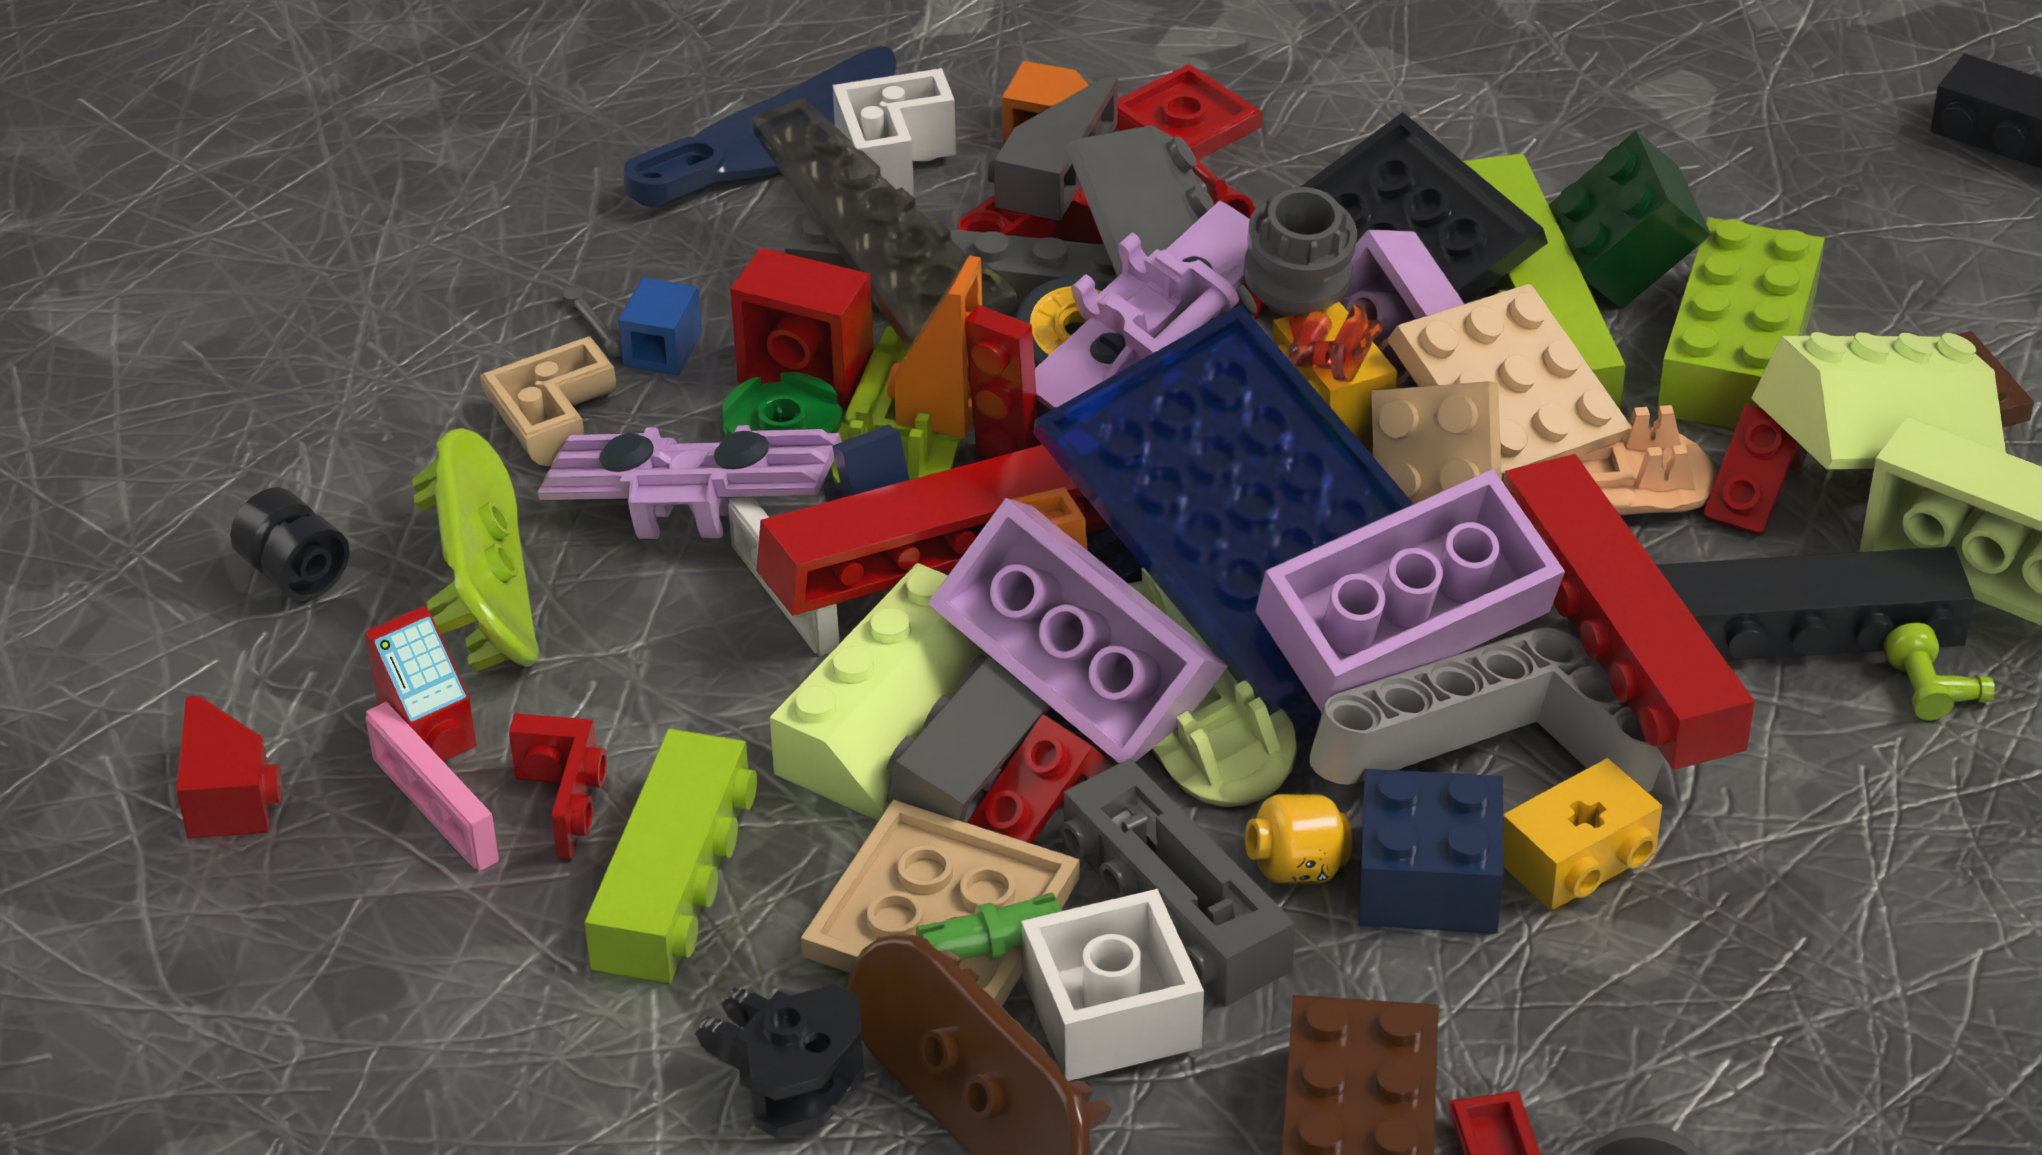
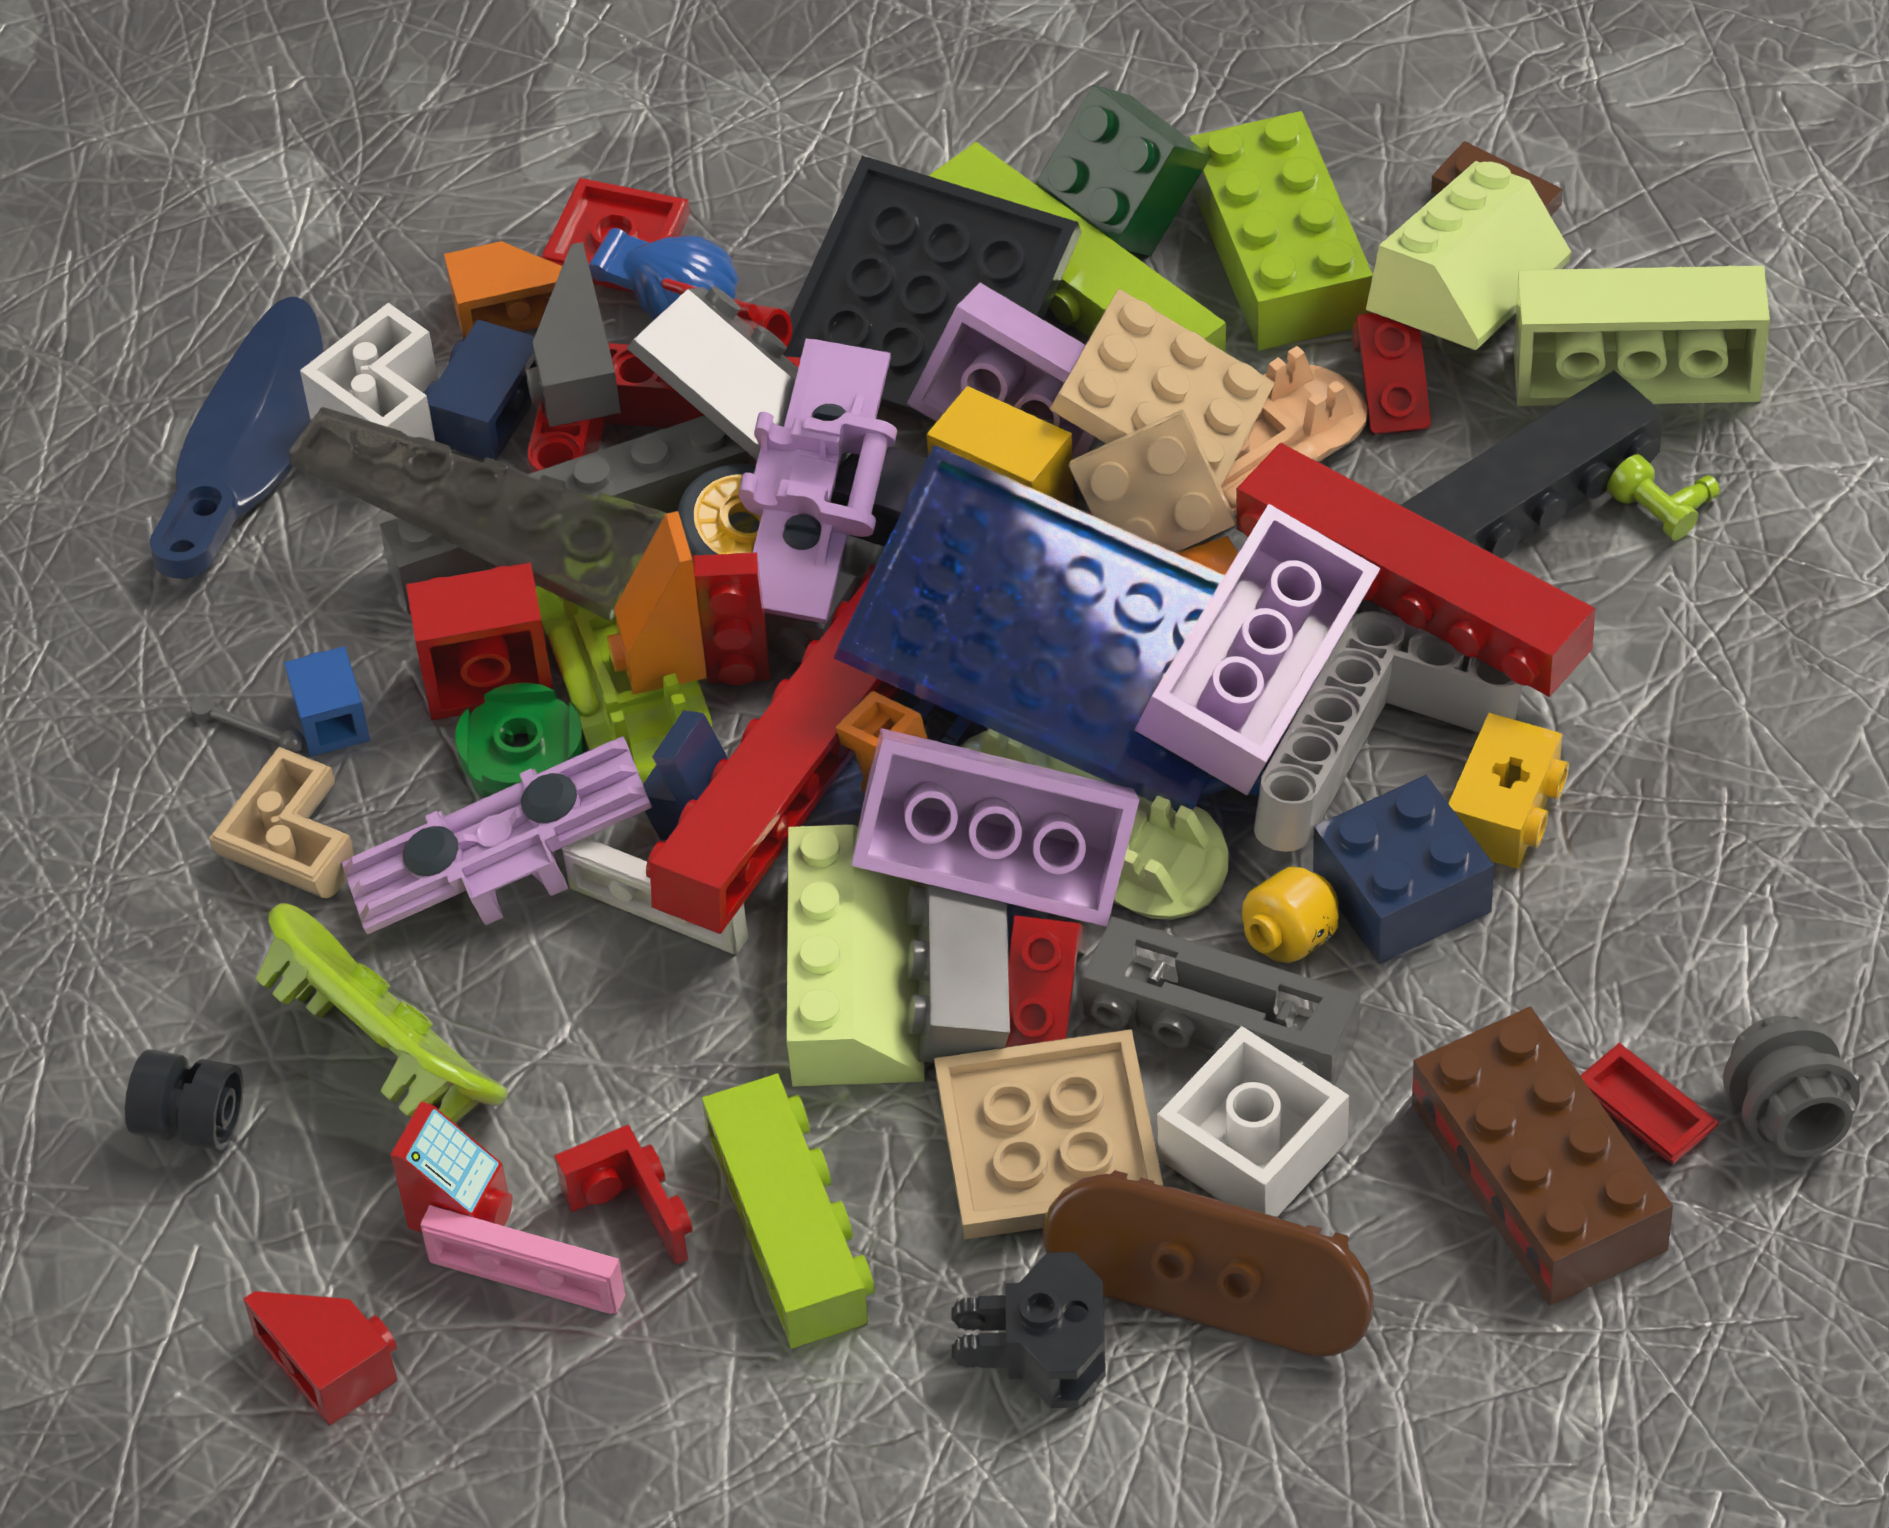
camera: 30 degrees left, 10 degrees up
bright green pin [916,892,1062,961] -> none
dark grey piece [1244,187,1357,318] -> none
clear red piece [1289,305,1383,382] -> none
none -> dark blue brick [424,319,536,462]
none -> blue animal [589,228,739,320]

